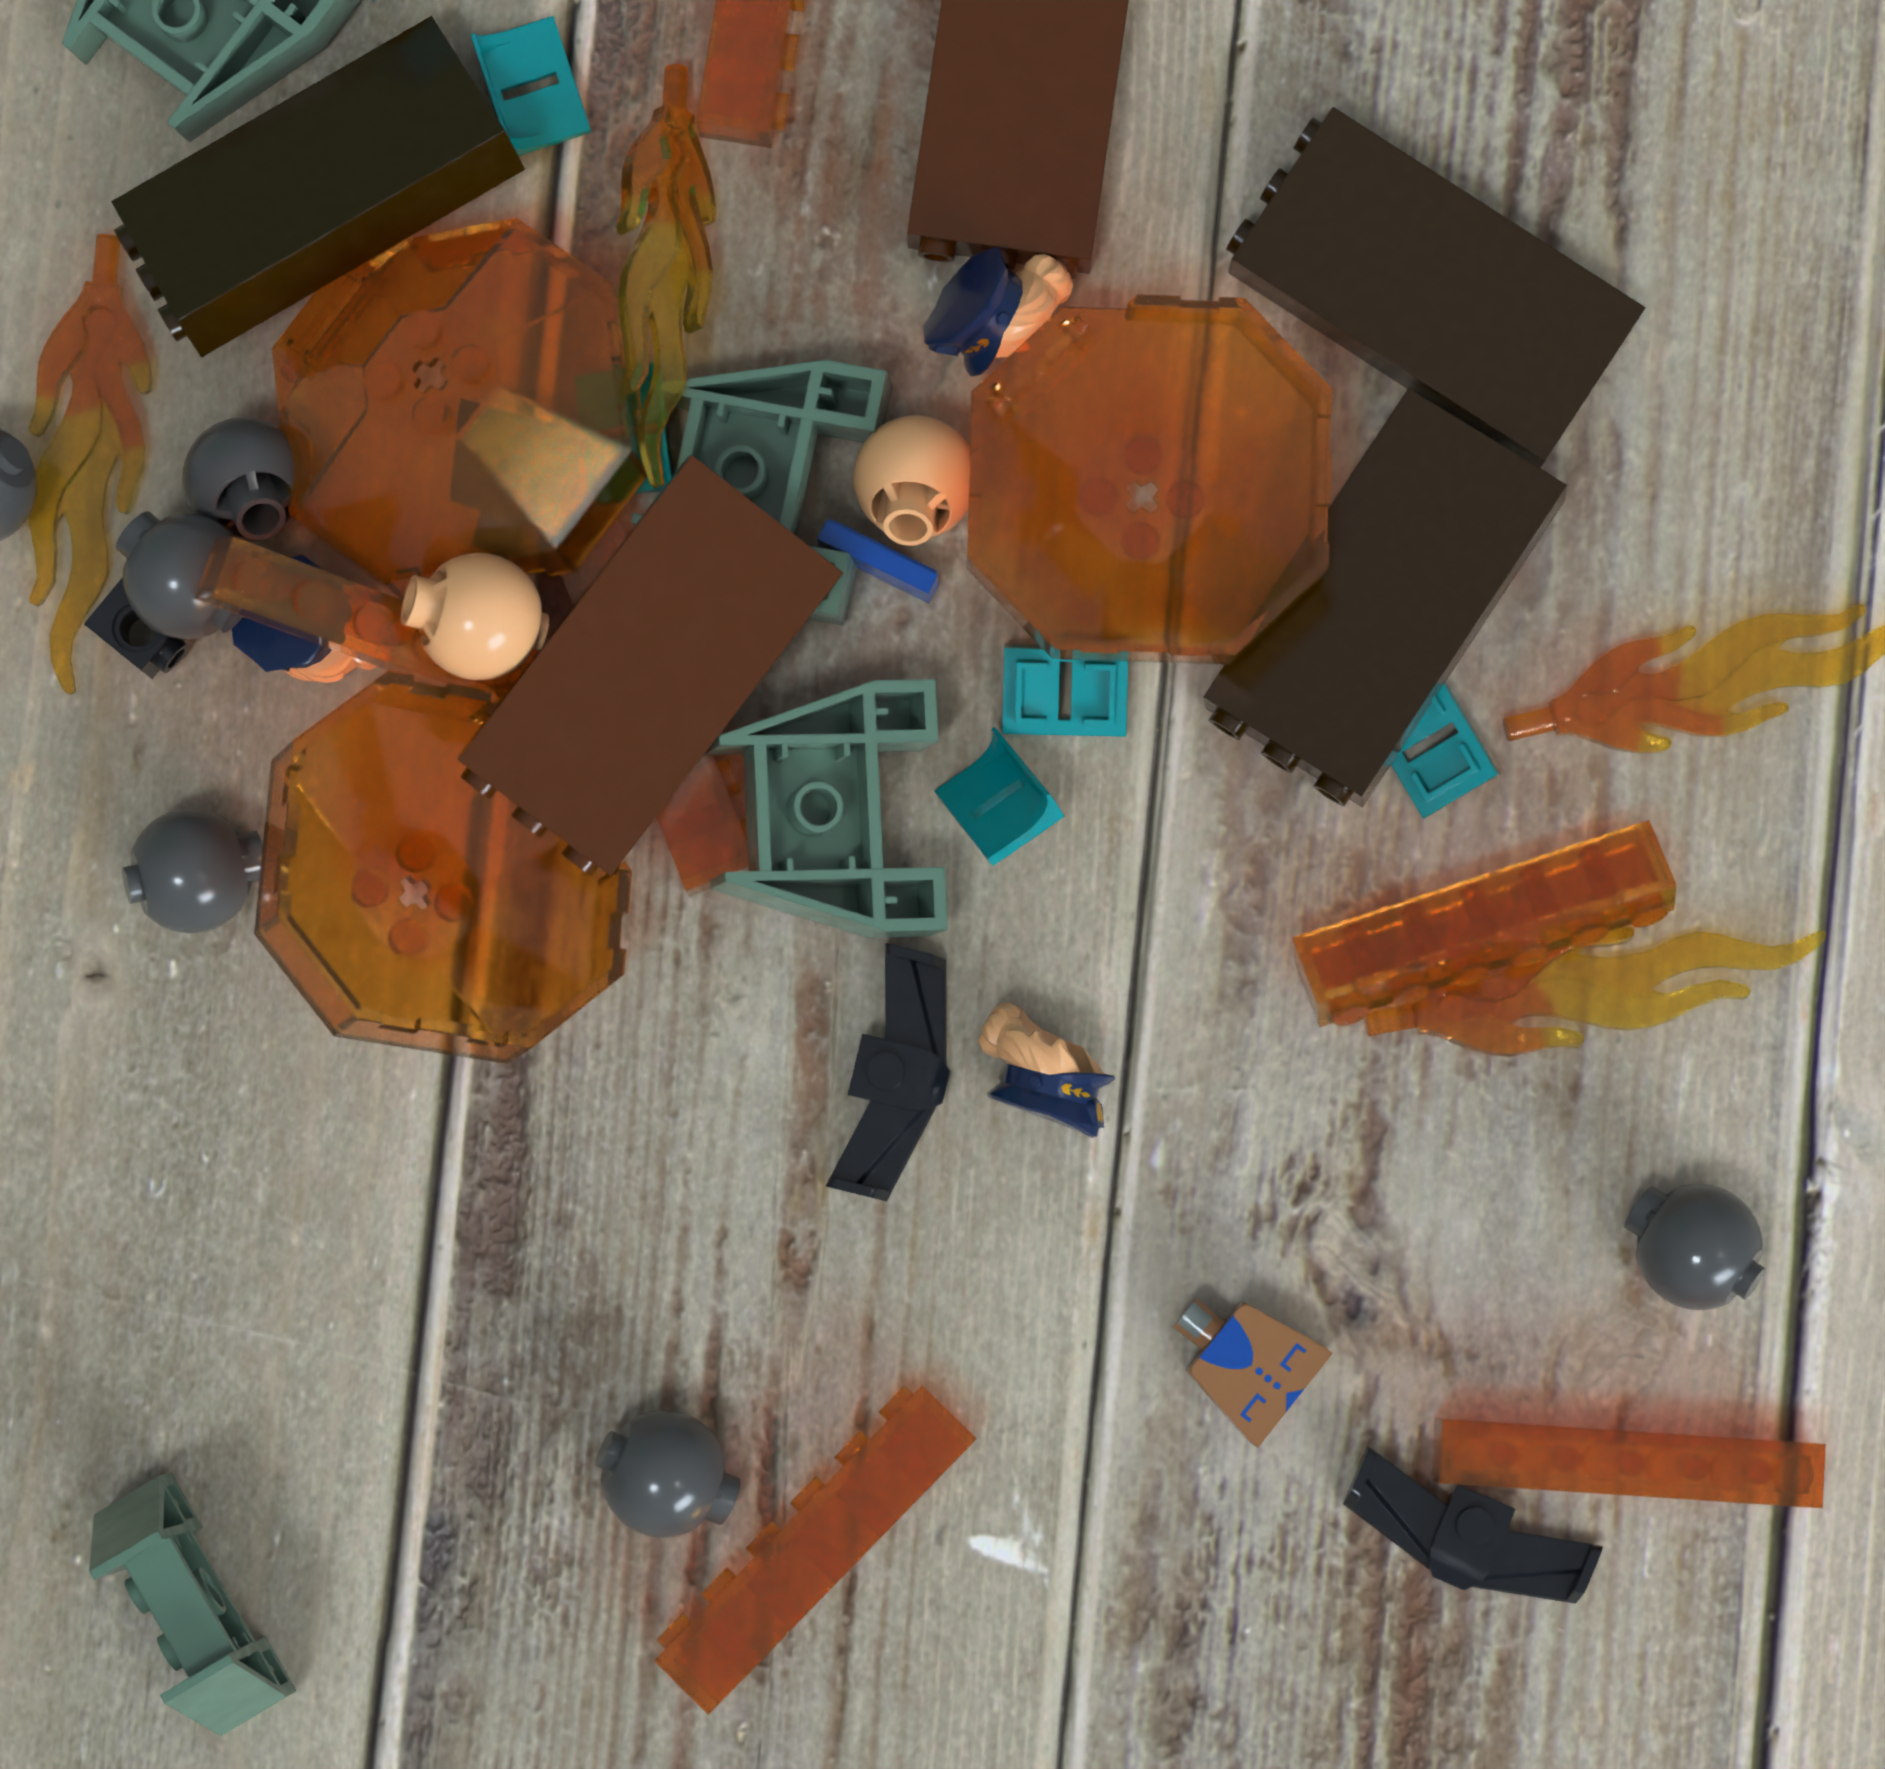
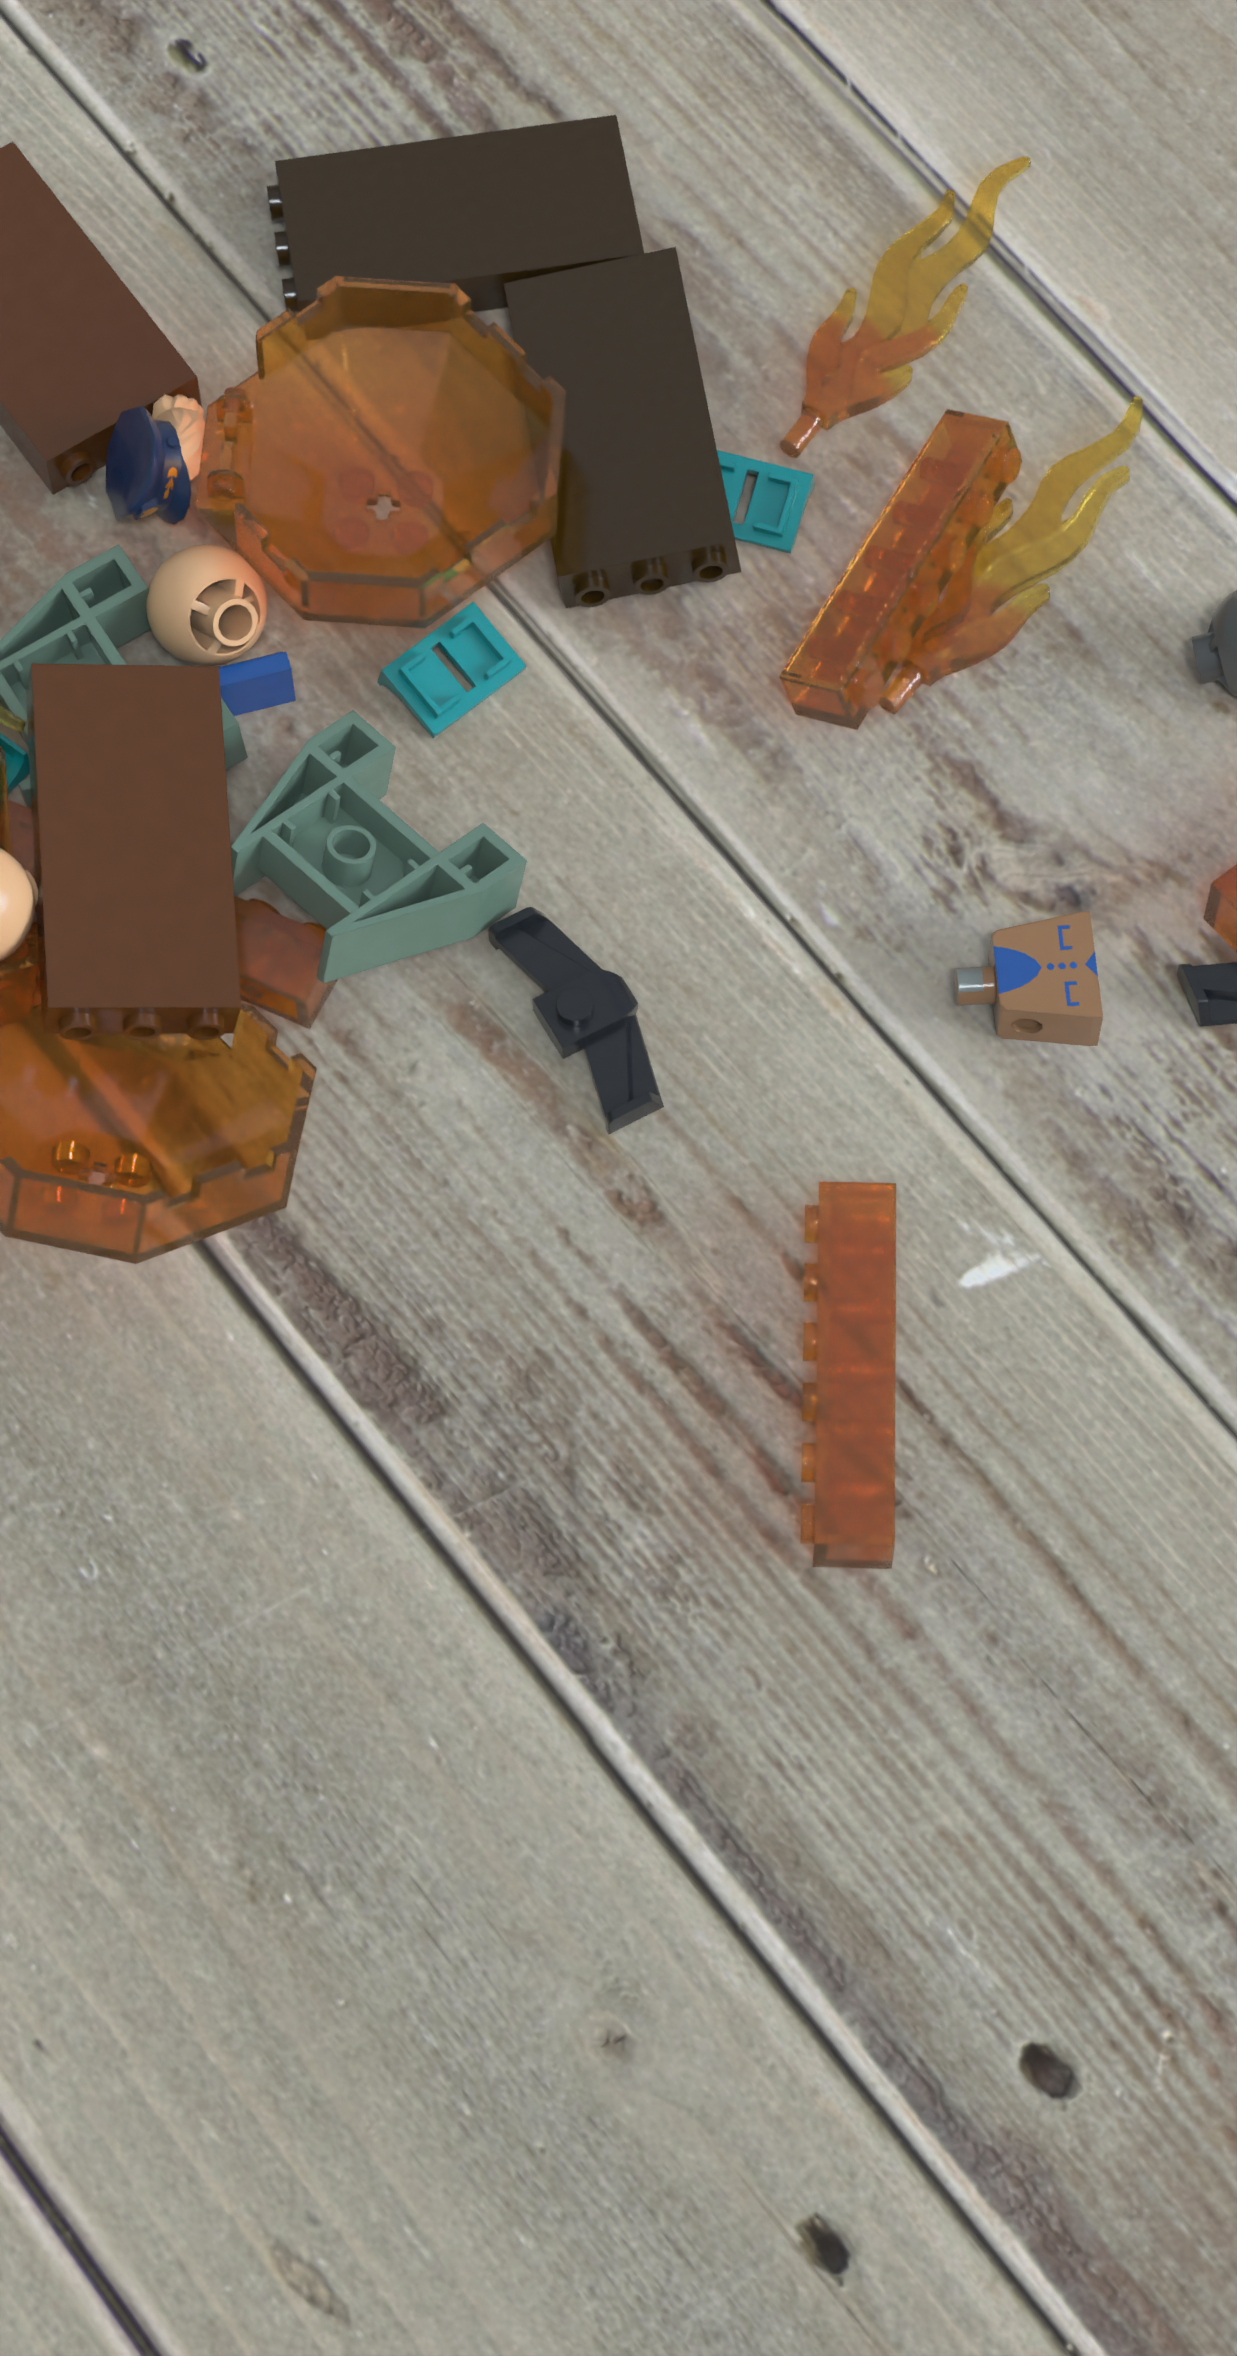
camera: 45 degrees left, 20 degrees down
sand green wedge [89,1473,296,1736] -> none
dark grey brick [596,1410,741,1538] -> none
teal piece [934,727,1065,867] -> none
piece [978,1002,1115,1138] -> none

